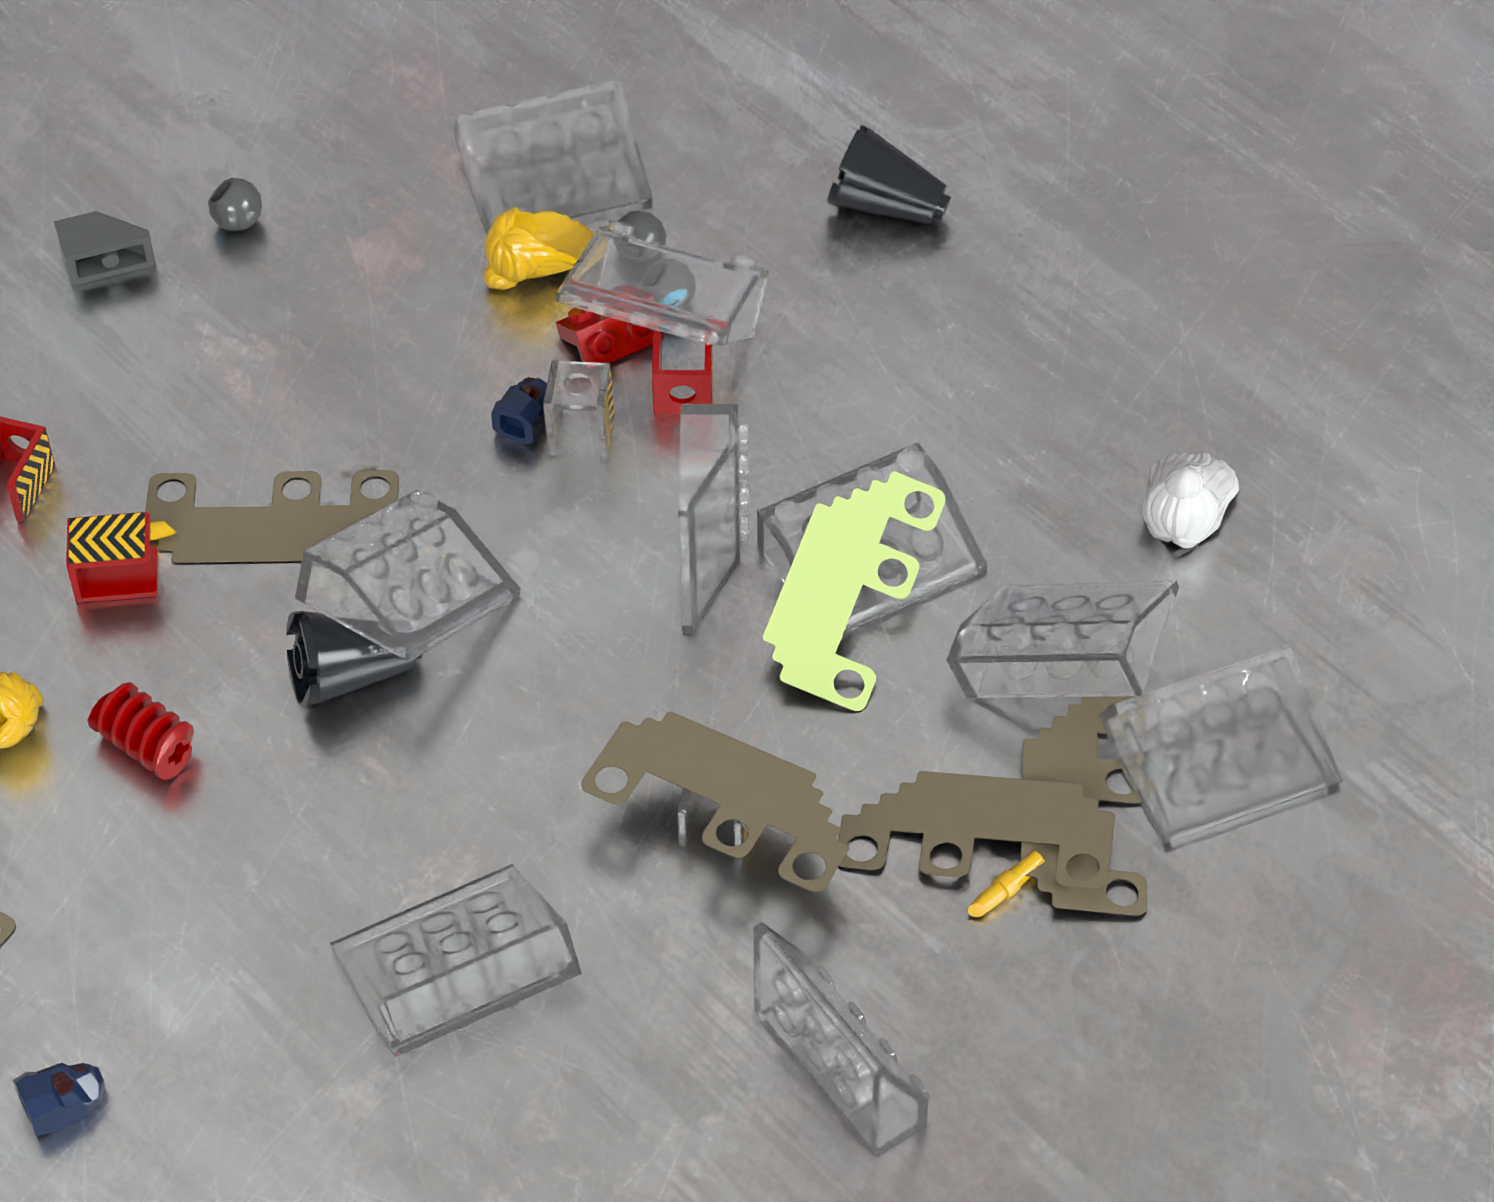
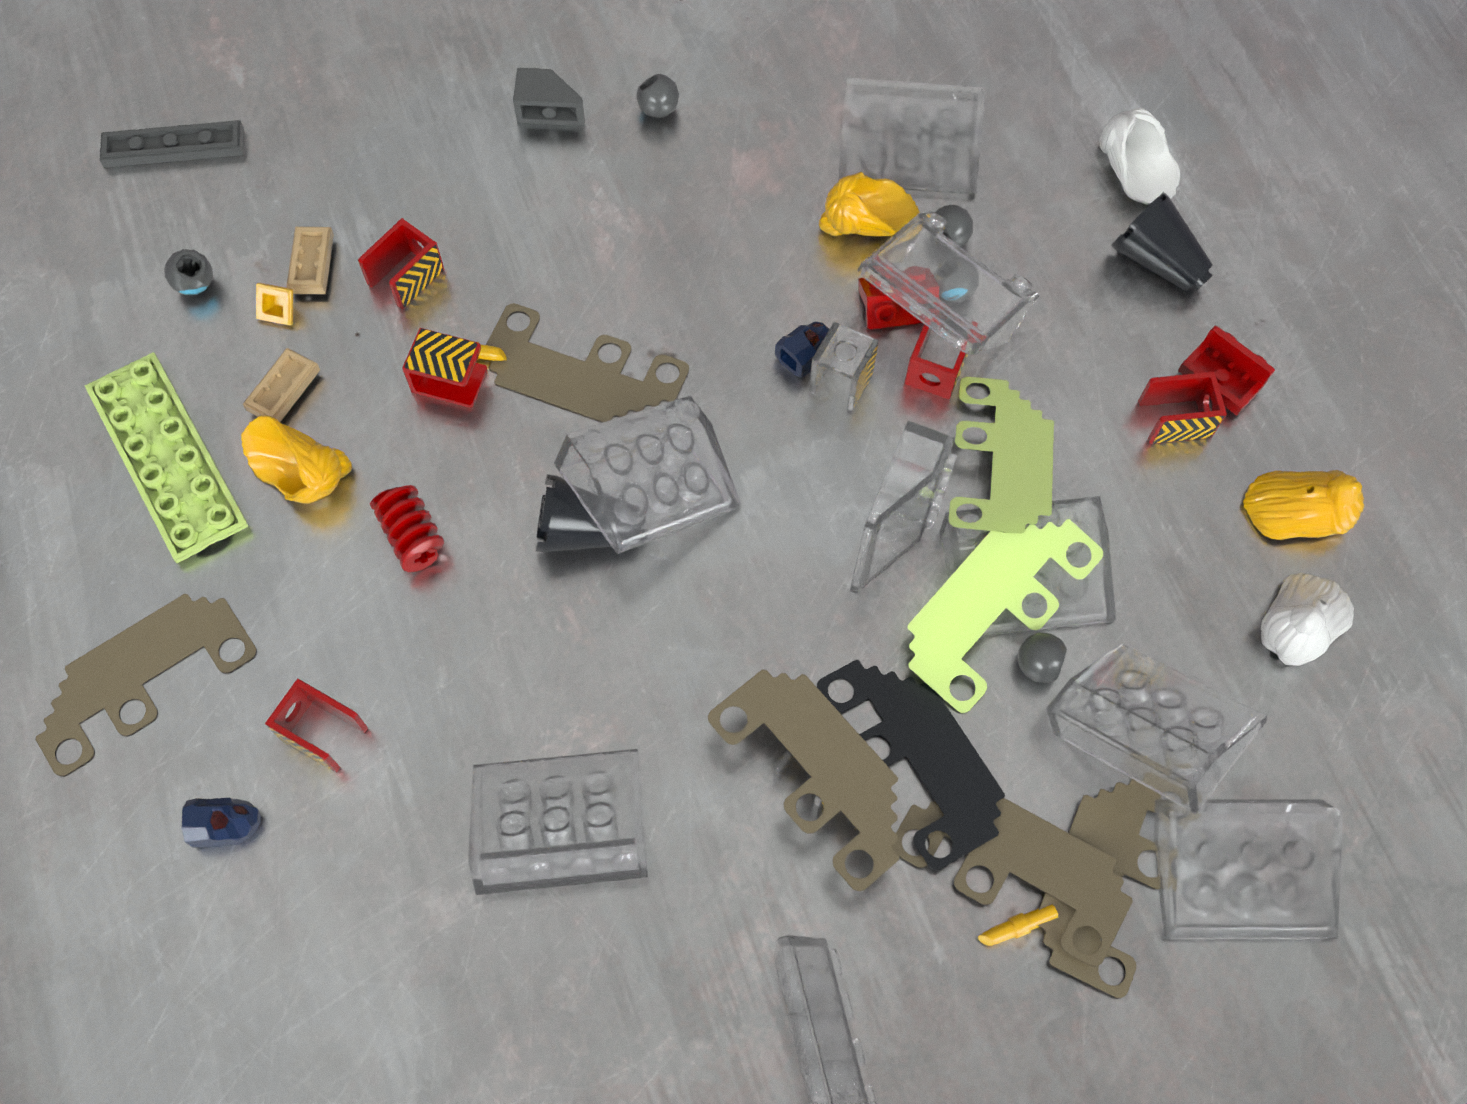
camera: 20 degrees right, 15 degrees up
none -> red piece [265,678,368,773]
none -> black piece [817,660,1005,870]
none -> yellowish green piece [949,377,1054,534]
none -> dark grey piece [1018,632,1067,683]
none -> white hair [1099,108,1180,205]
none -> red piece [1138,371,1227,444]
none -> red bracket [1178,326,1275,416]
none -> yellow hair [1243,470,1364,540]

